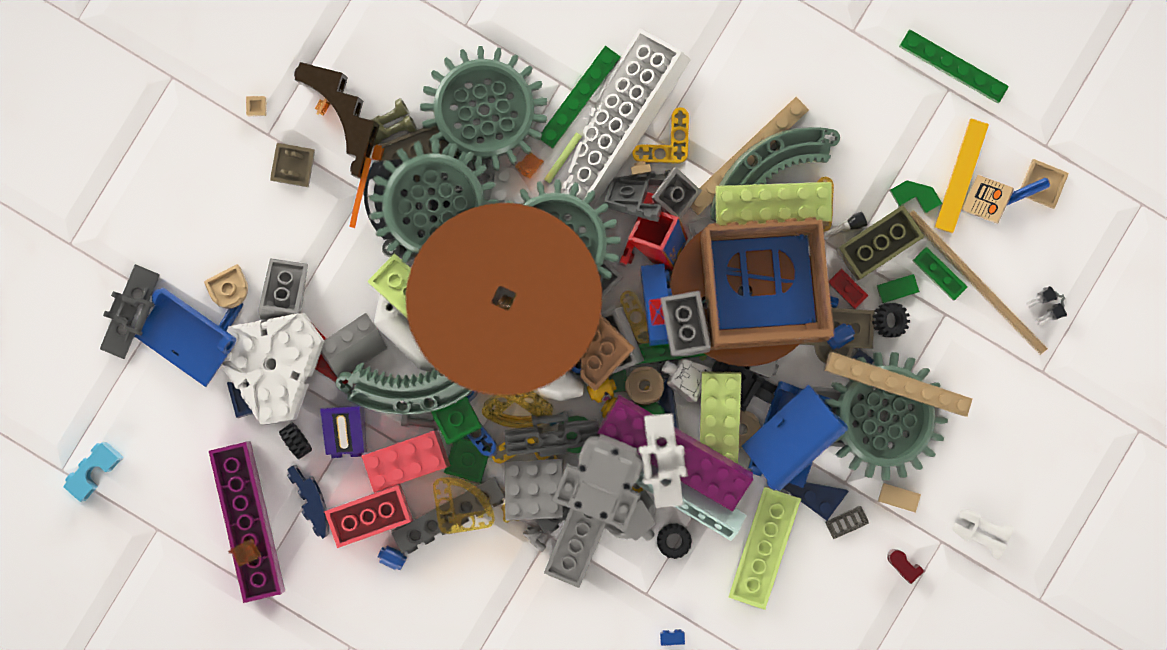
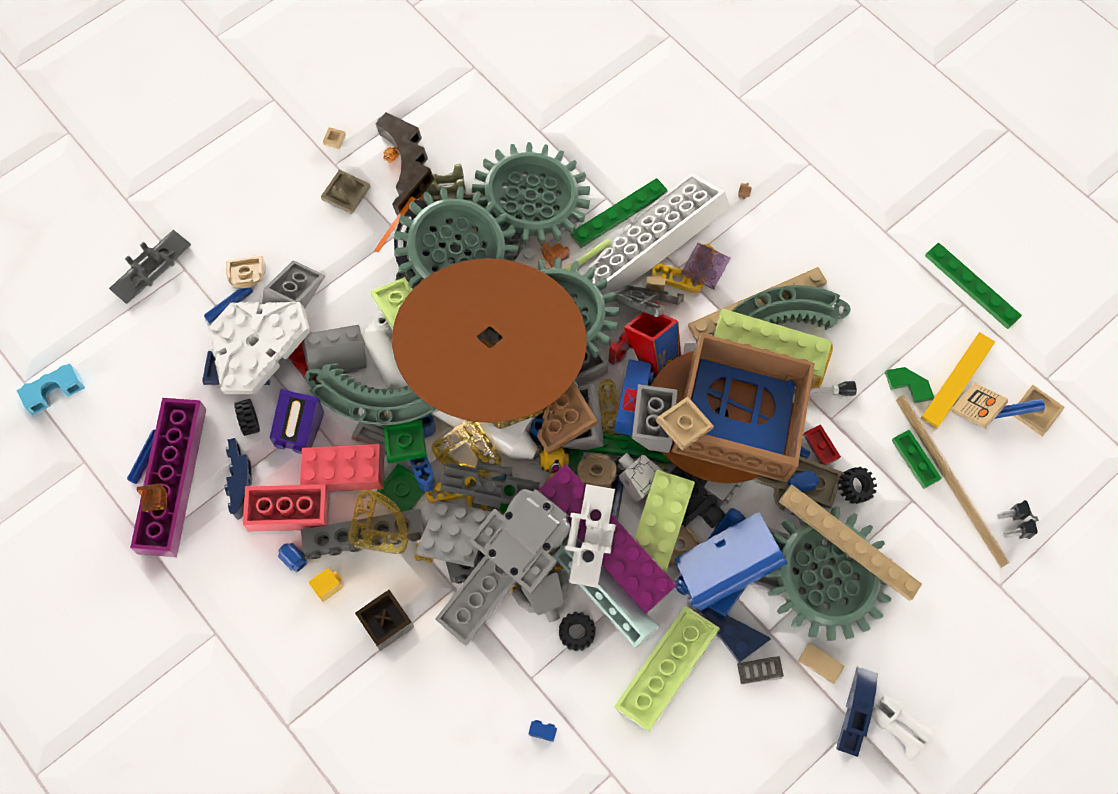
camera: 15 degrees right, 20 degrees down
blue door [134,288,236,387] -> none
light grey plate [523,526,547,552] -> none
light grey slope [651,167,702,219] -> none
olive brick [835,205,925,281] -> none
green tile [876,274,920,304] -> none
dark red leg [887,549,925,584] -> none
none -> blue axle [127,429,155,484]
none -> yellow brick [308,568,343,602]
none -> dark brown brick [355,589,414,651]
none -> tan tile [656,397,714,451]
none -> clear purple plate [681,242,731,290]
none -> medium nougat plate [738,182,752,199]
none -> dark blue slope [836,666,878,757]

